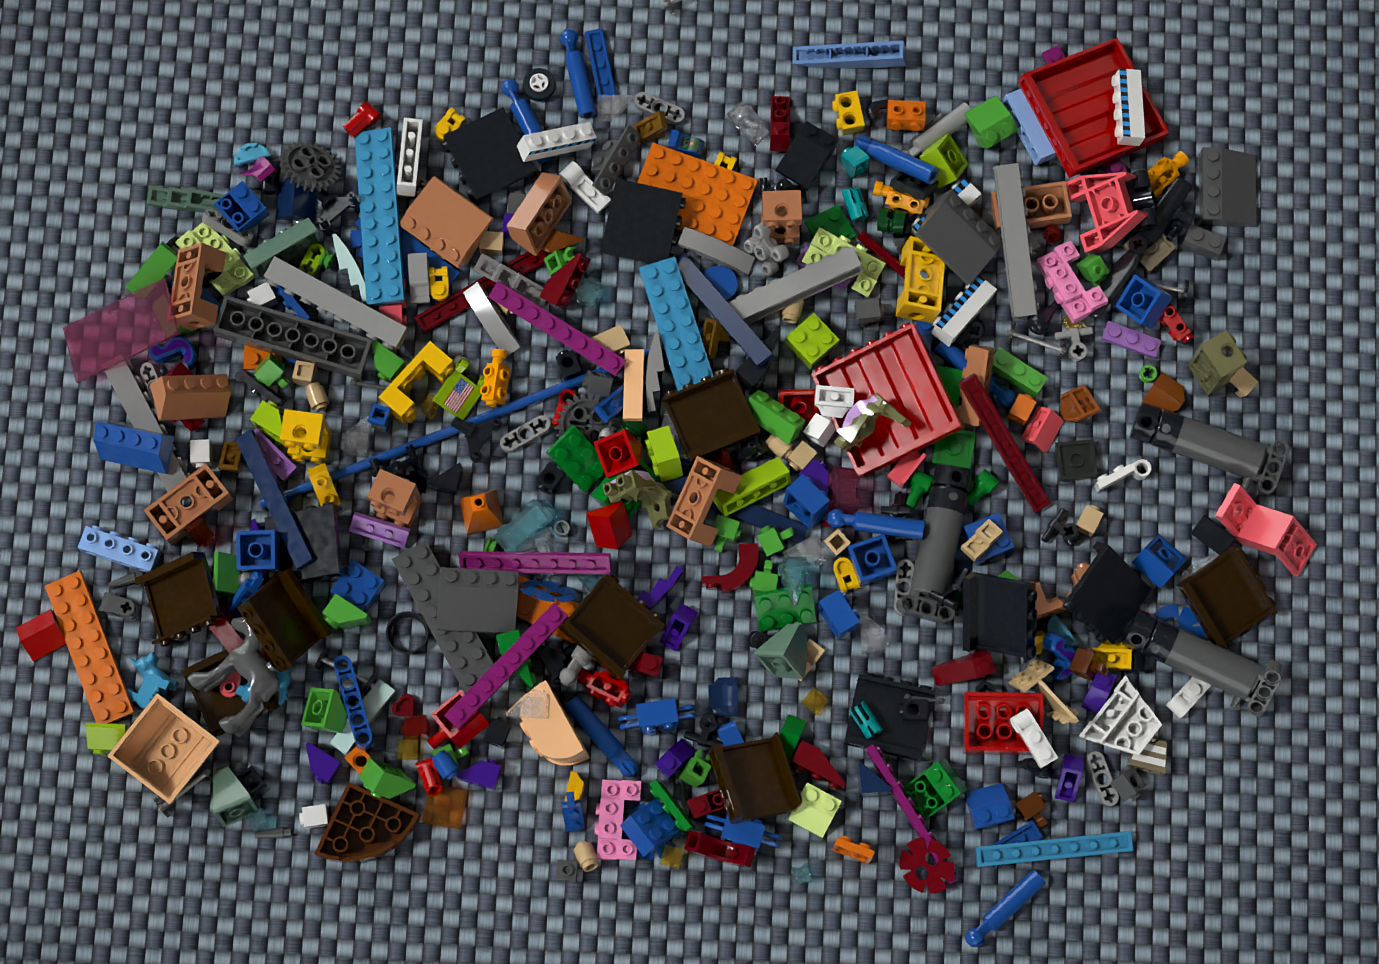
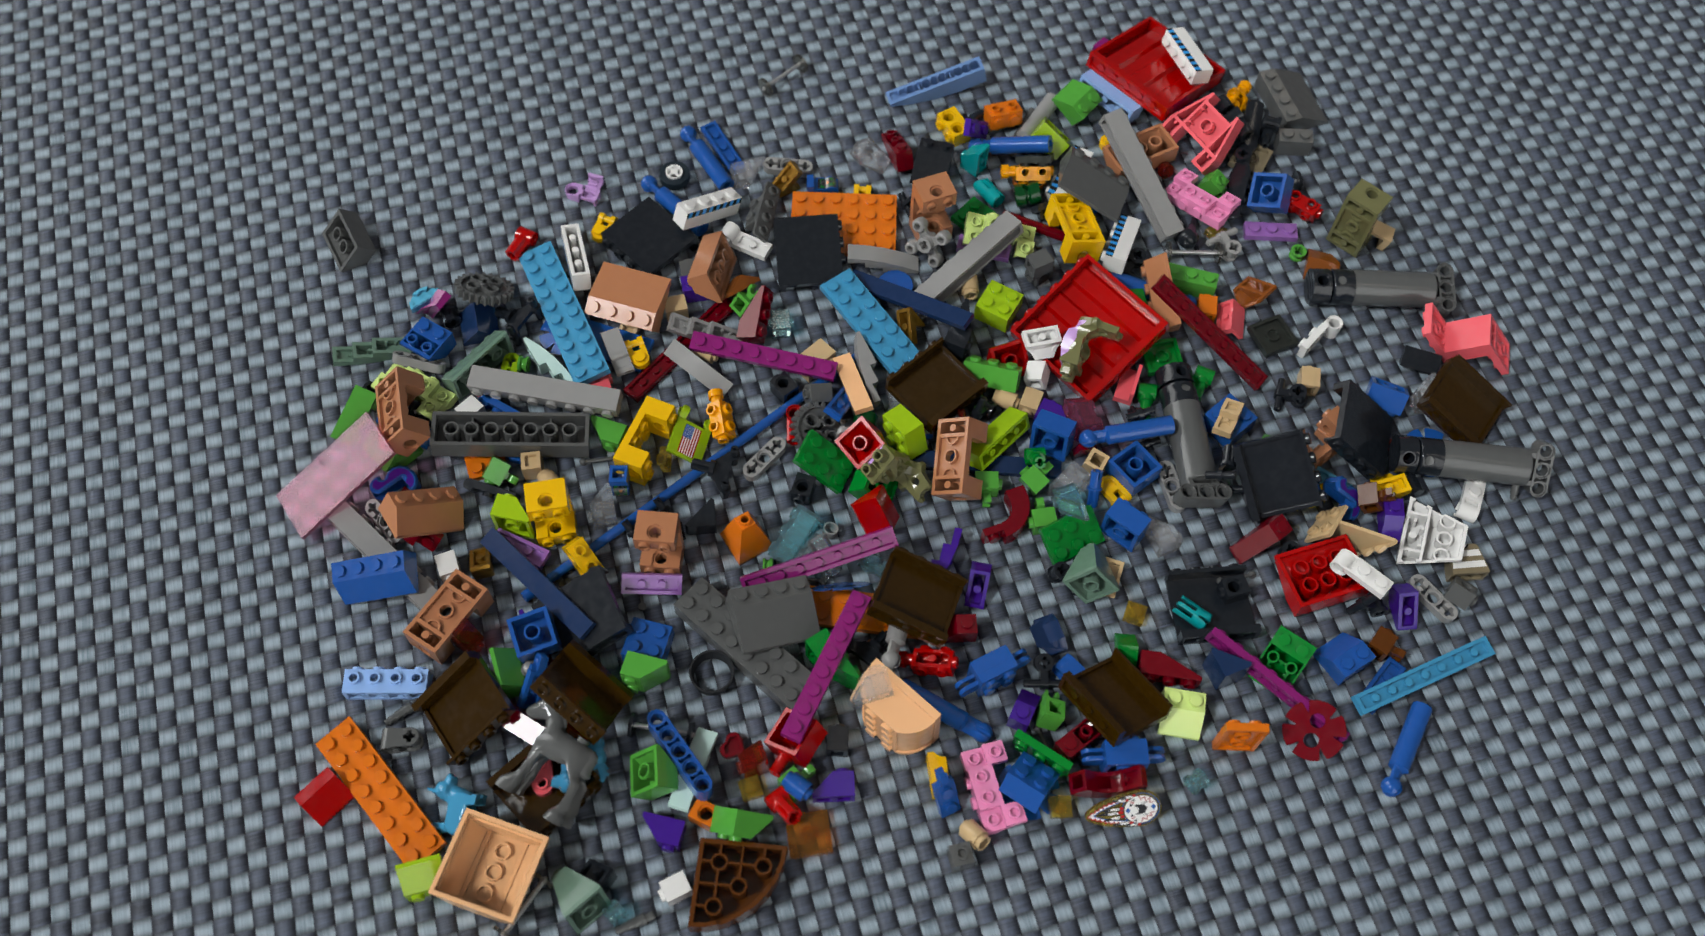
camera: 20 degrees left, 15 degrees down
none -> dark grey slope [322,209,376,273]
none -> lavender piece [565,173,604,207]
none -> dark purple plate [963,118,989,139]
none -> green pin [1024,447,1046,469]
none -> shield [1085,789,1162,827]
none -> blue axle [1086,469,1104,508]

